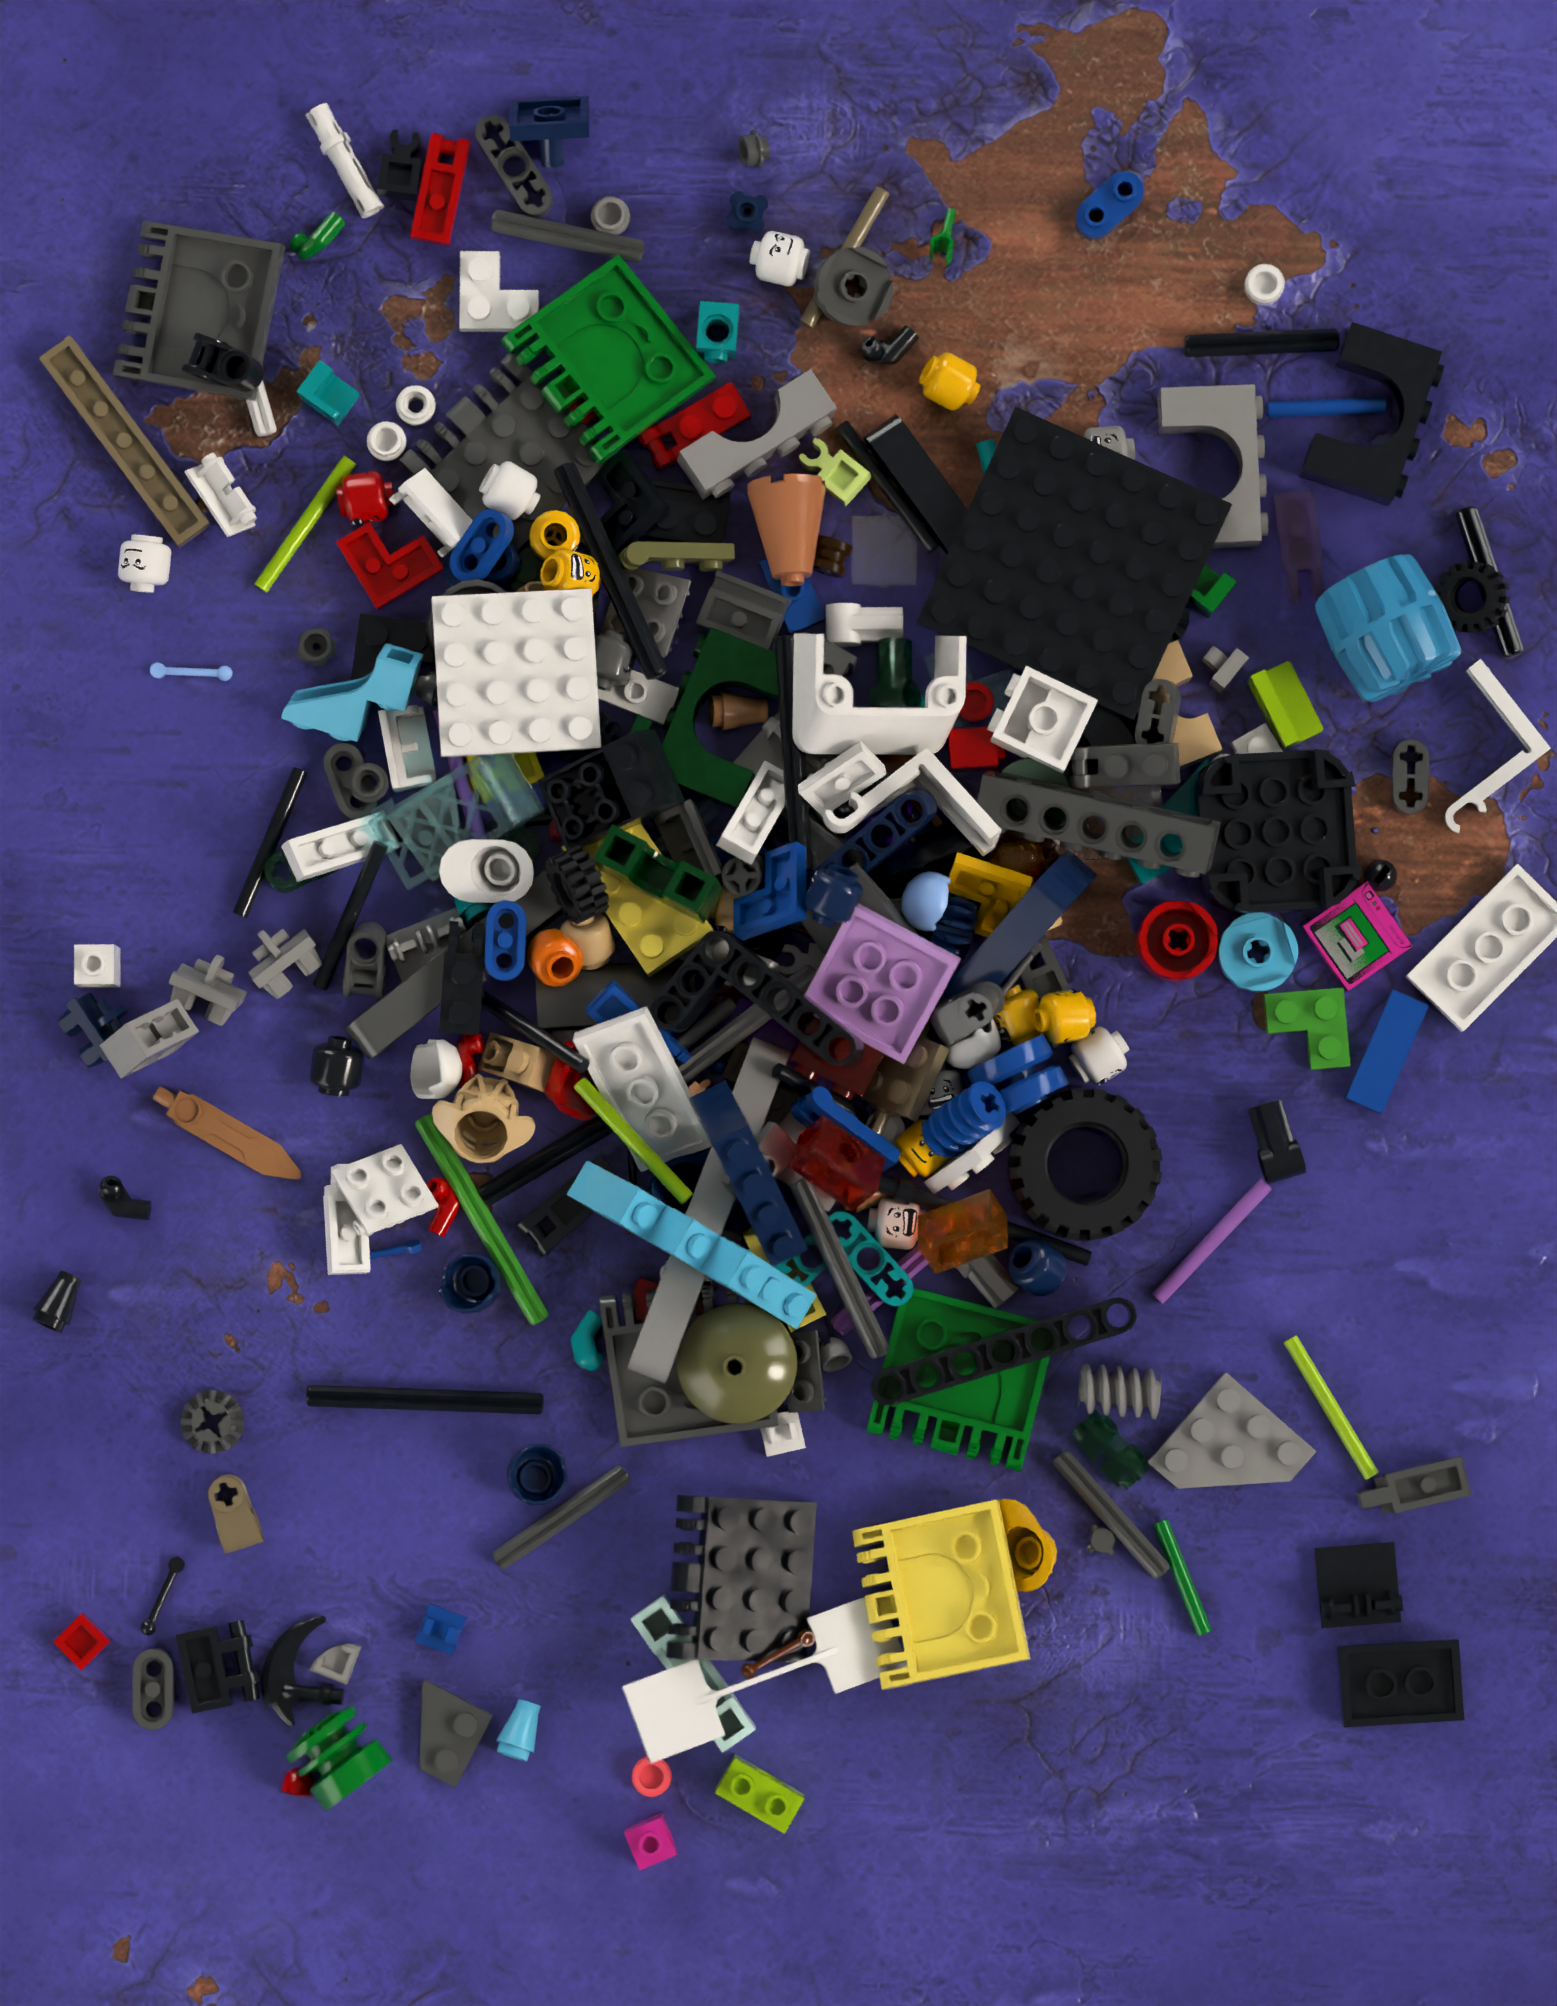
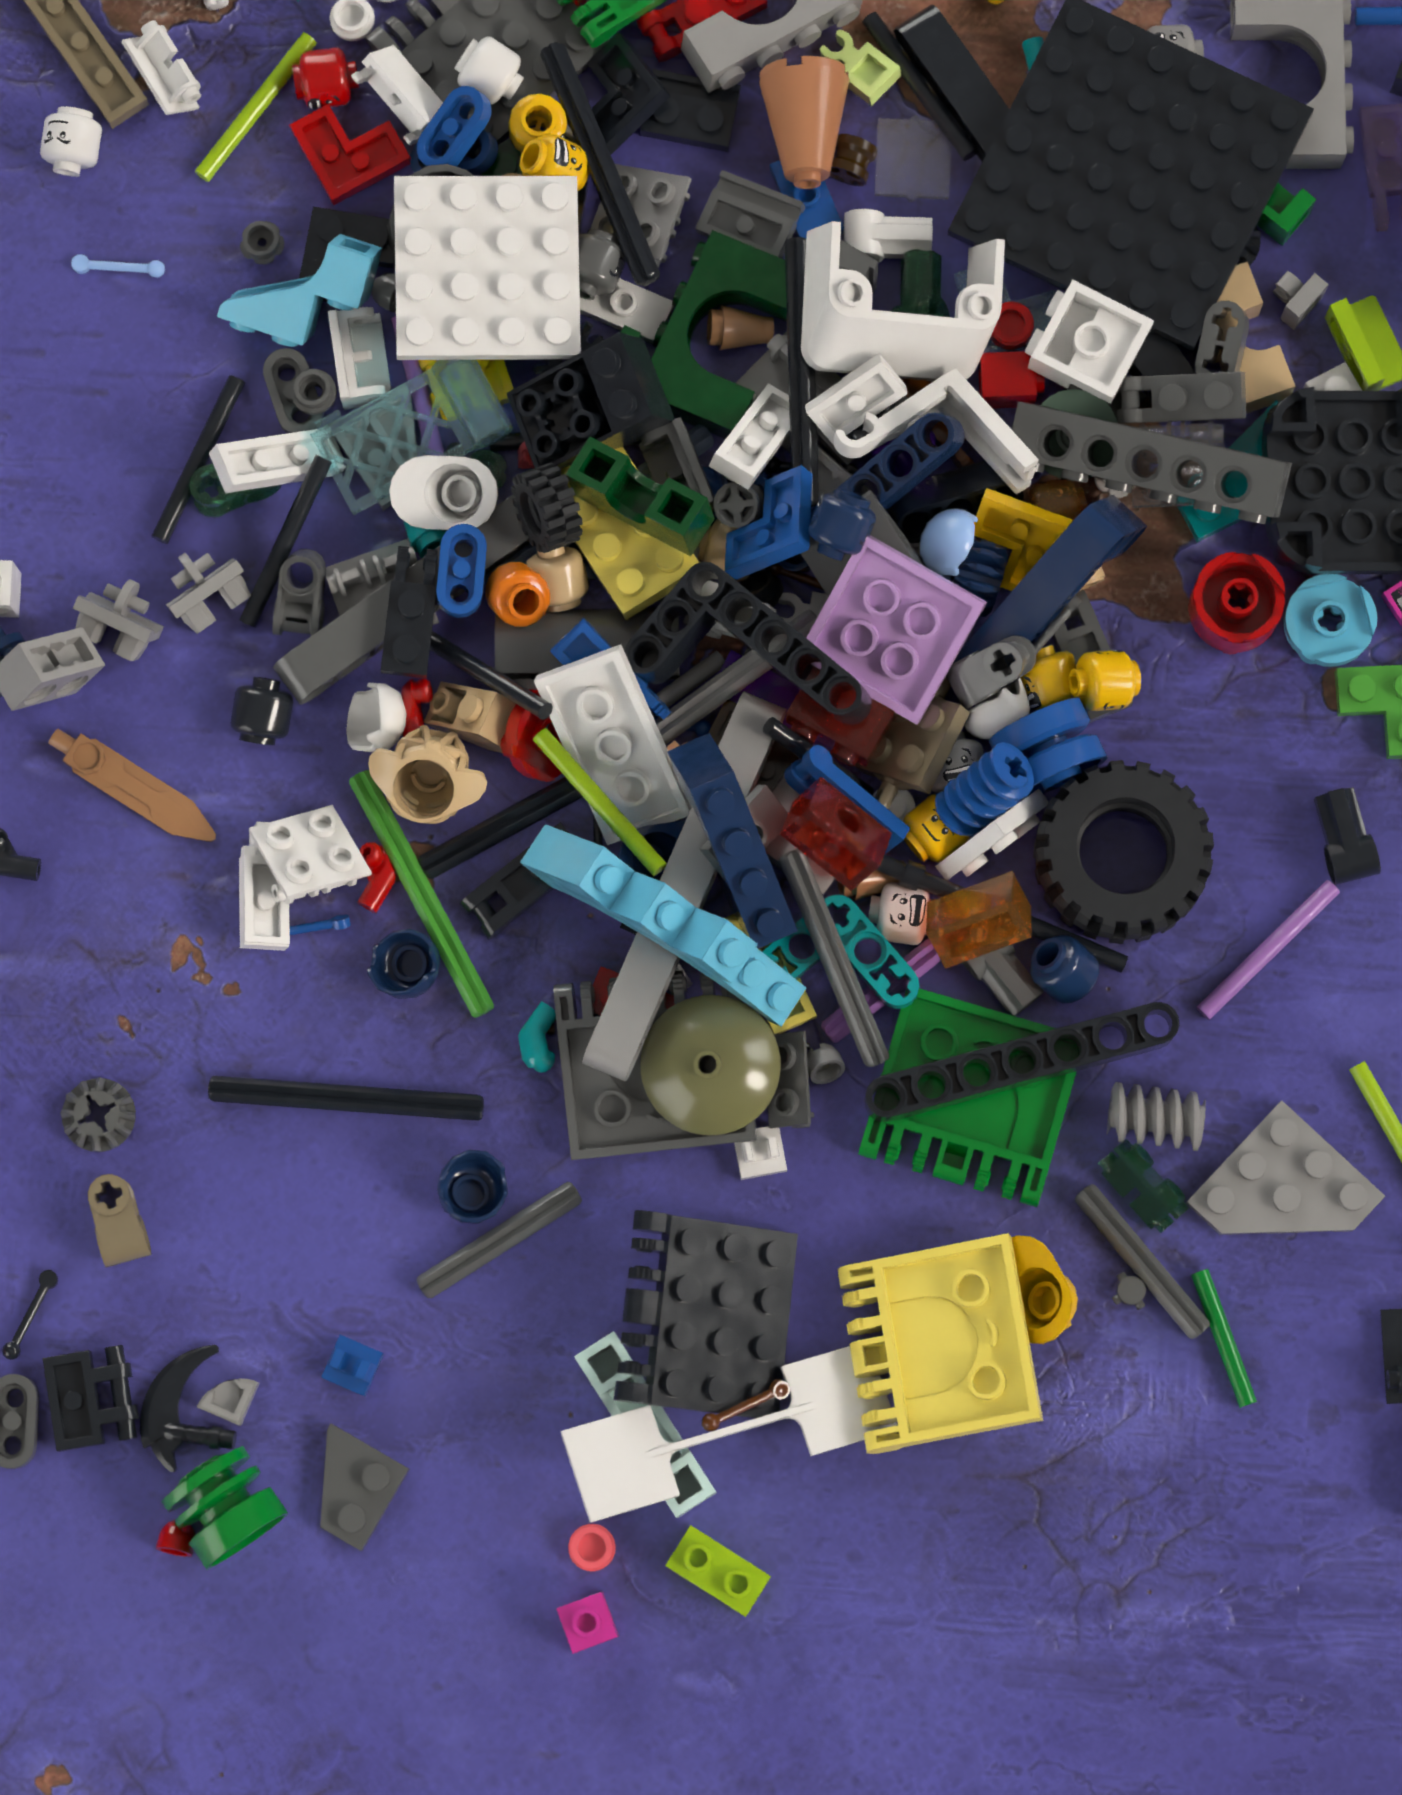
camera: 10 degrees right, 5 degrees down
medium azure cone [496,1699,541,1762] -> none
olive plate [618,541,735,572] -> none
white head [1068,1026,1129,1085] -> none

